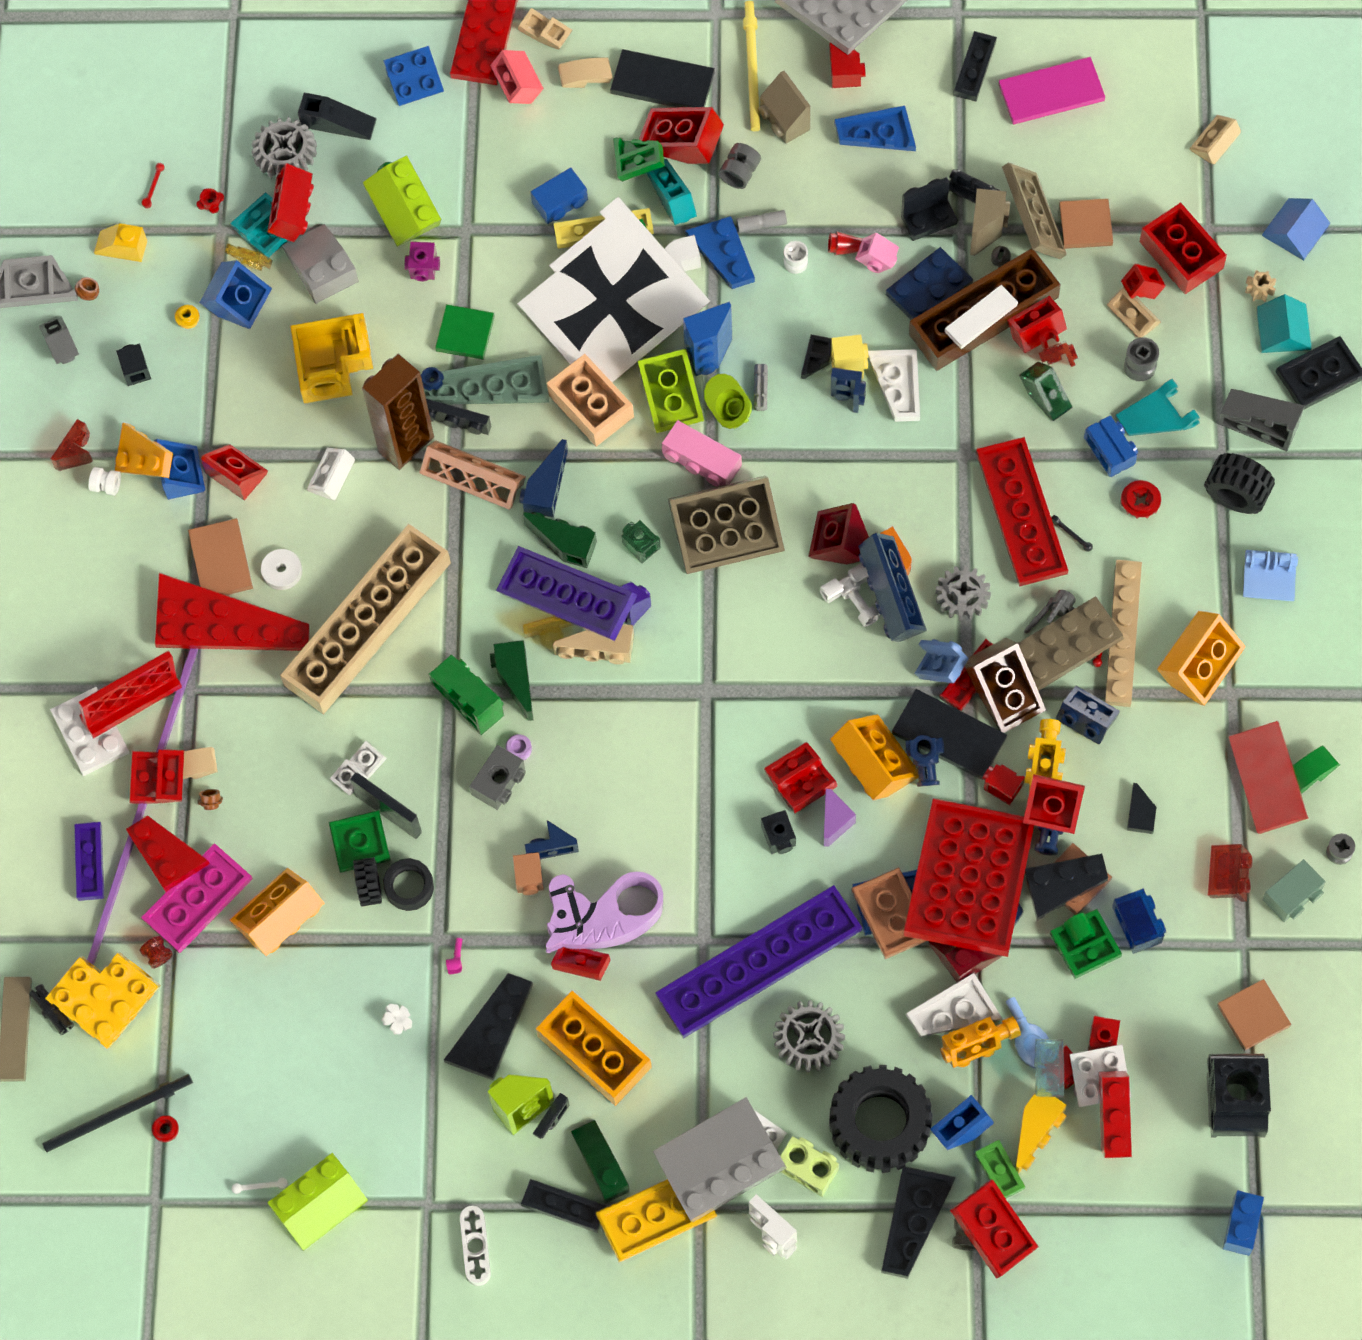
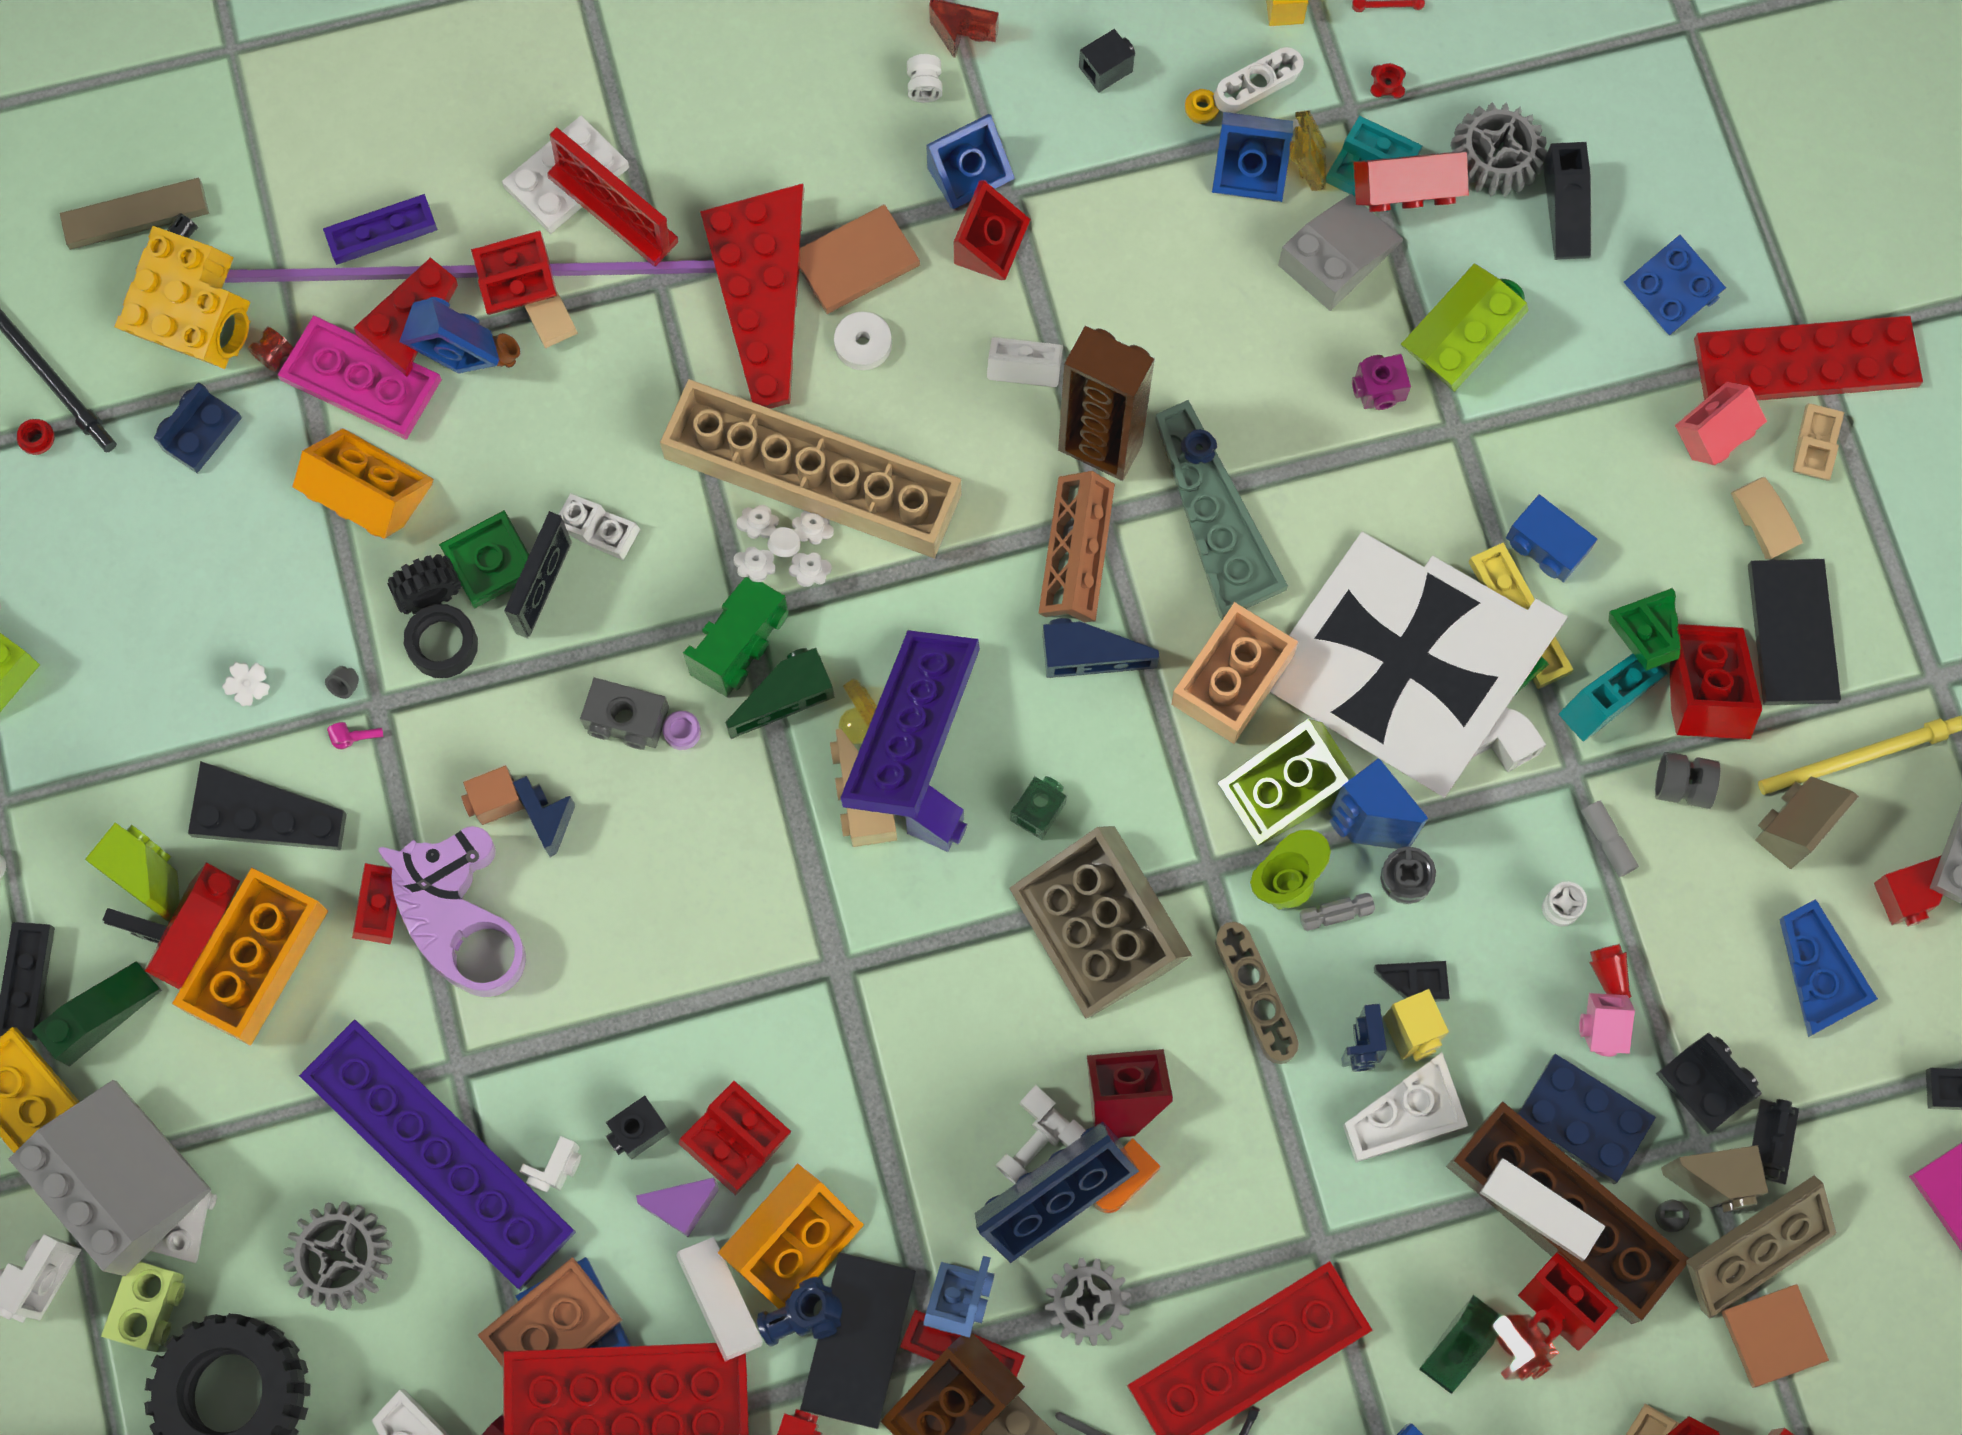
camera: 70 degrees right, 5 degrees up
light orange wing [115,423,173,478] -> none
yellow piece [290,313,374,404] -> none
black plate [426,399,492,435] -> none
green tile [435,304,495,360] -> none
dark green slope [523,512,597,568] -> none
bright pink brick [662,420,742,487] -> none
blue wing [685,216,755,289] -> none
none -> red slope [144,862,240,989]
none -> dark blue bracket [154,382,242,474]
none -> dark grey hinge [325,666,359,699]
none -> blue slope [399,297,499,374]
none -> white bracket [520,1136,581,1192]
none -> white tile [676,1237,763,1361]
none -> white plant [733,505,834,587]
none -> white beam [1213,47,1304,113]
none -> dark tan beam [1215,922,1299,1064]
none -> dark grey wheel [1380,846,1436,904]

